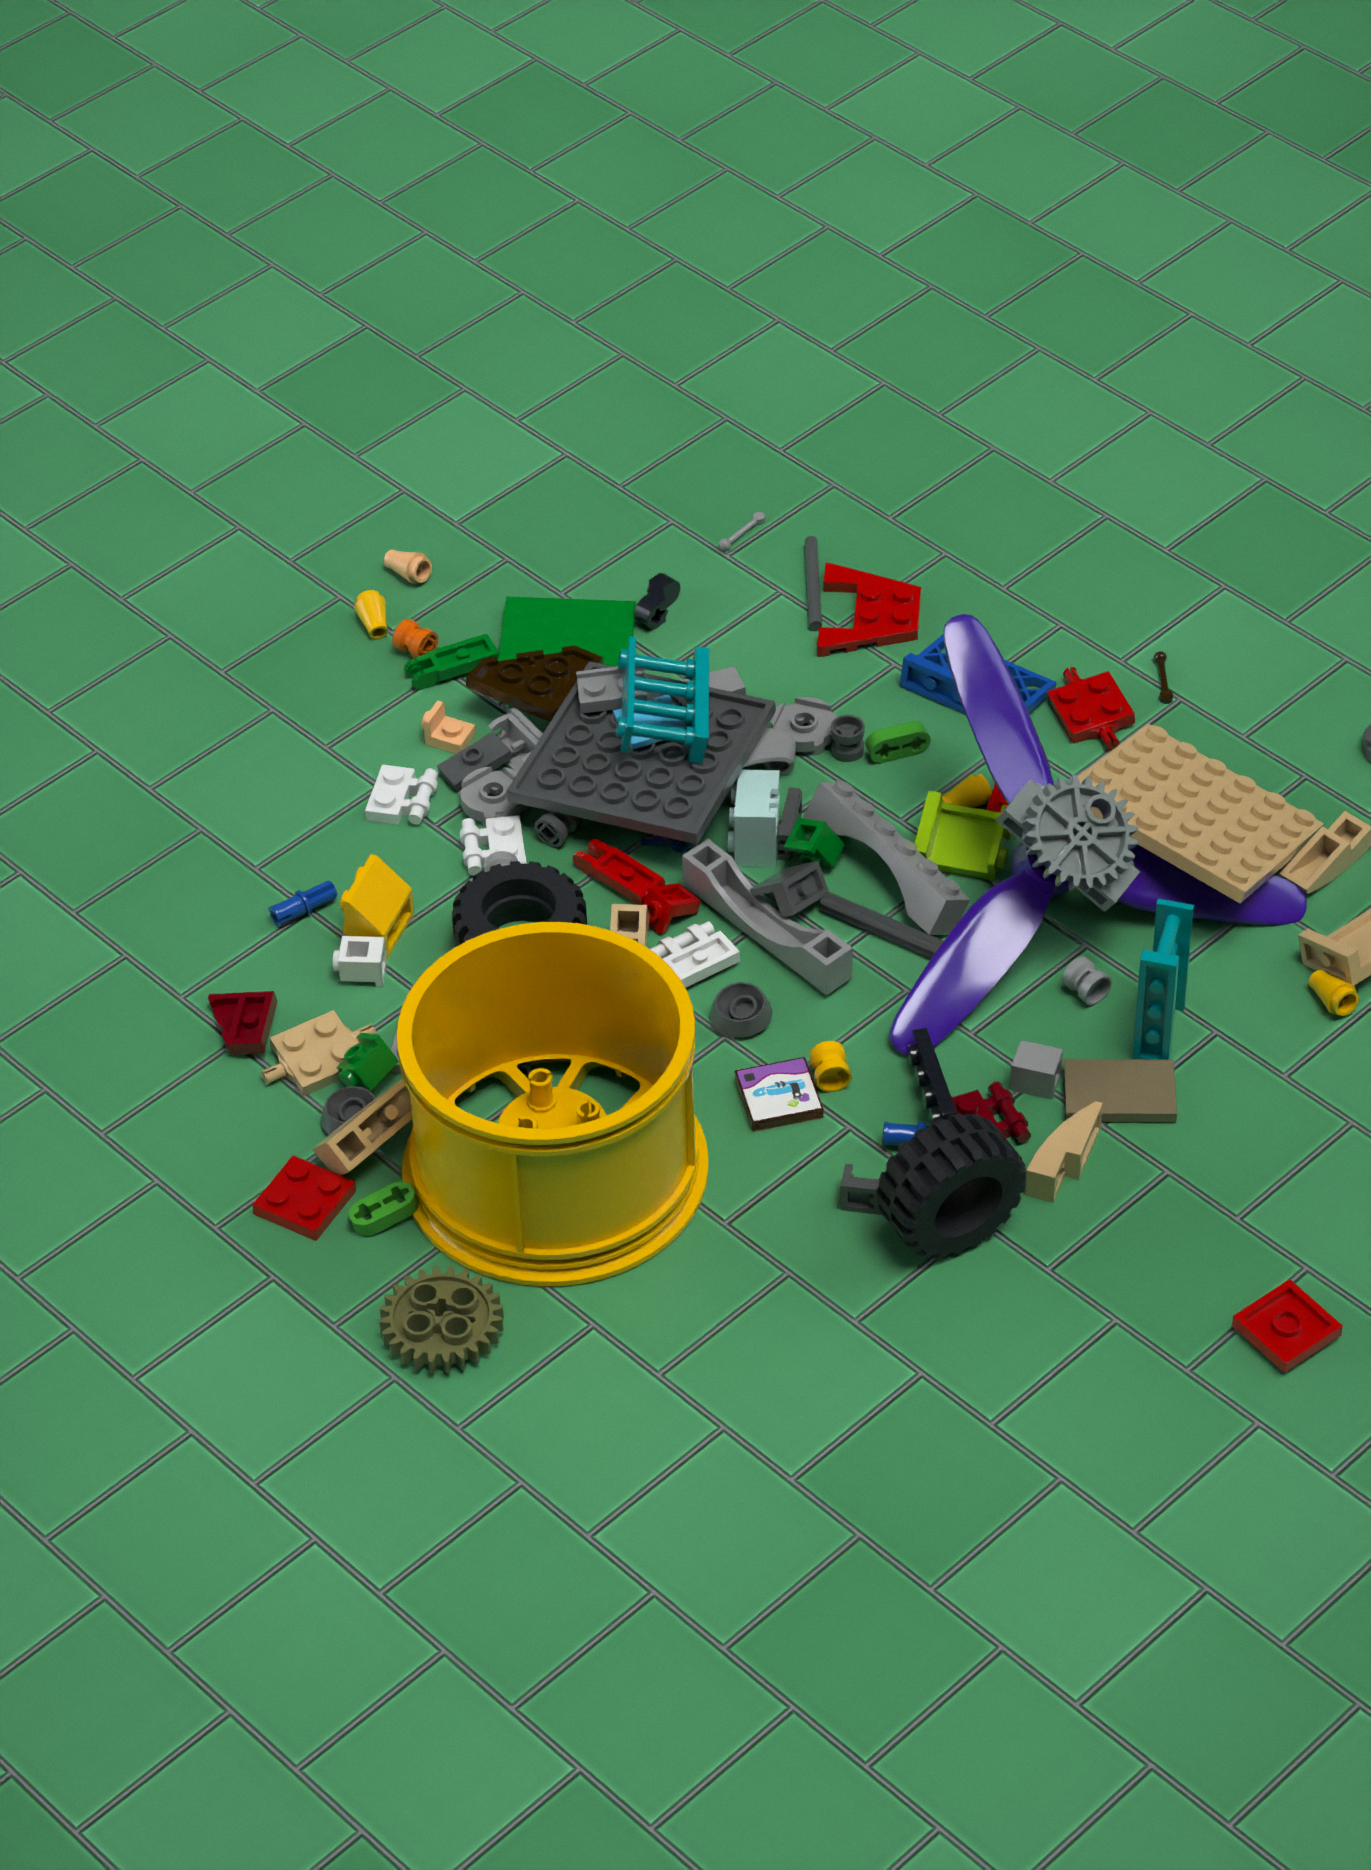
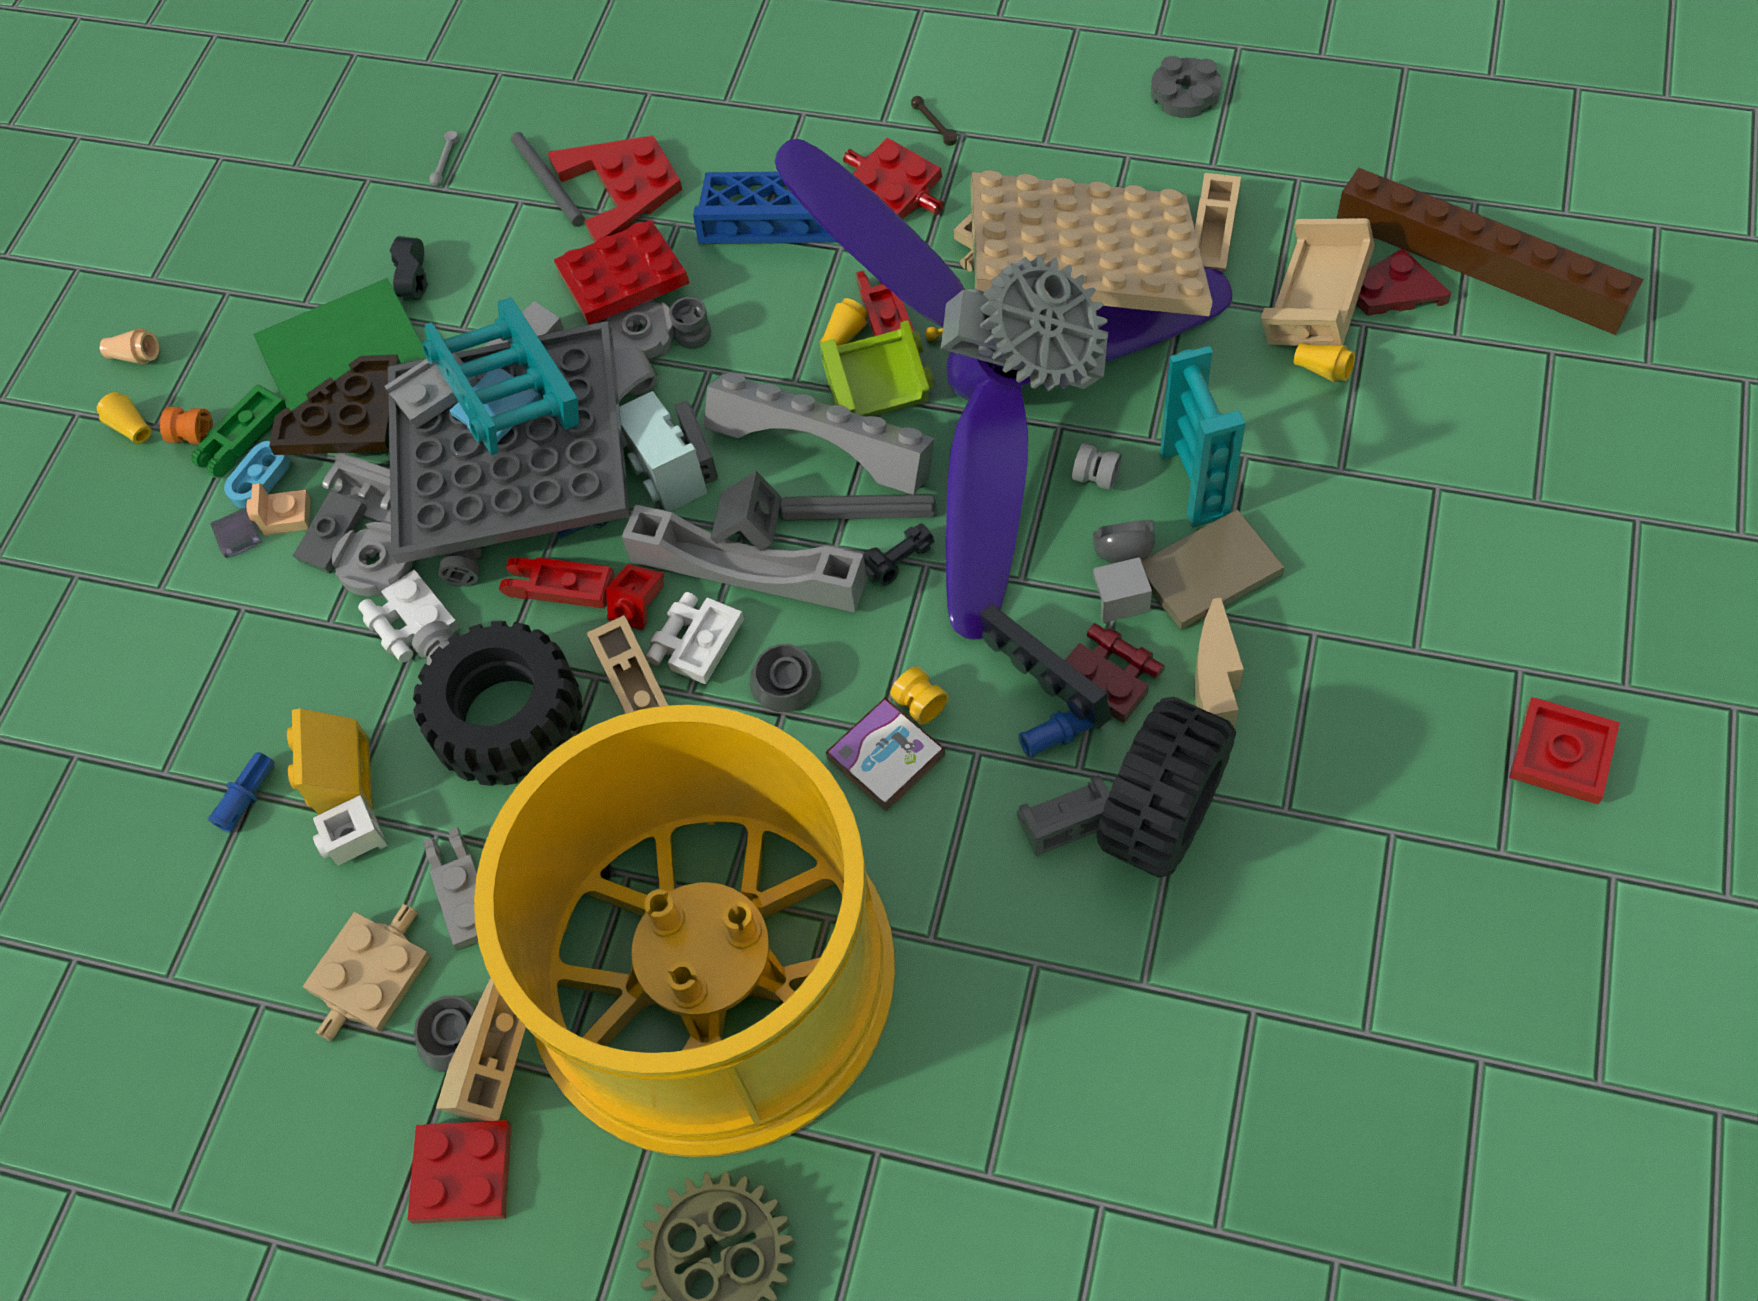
camera: 25 degrees left, 15 degrees up
dark red wing [208,991,278,1055] -> none
green brick [336,1033,399,1091] -> none
bright green beam [349,1181,419,1236] -> none
white plate [365,765,438,825] -> none
green brick [784,818,845,869] -> none
bright green beam [865,721,931,763] -> none
none -> tile [210,508,262,558]
none -> medium azure plate [224,441,290,509]
none -> red plate [553,220,690,325]
none -> black bar [864,523,935,586]
none -> dark grey hair [1093,520,1155,564]

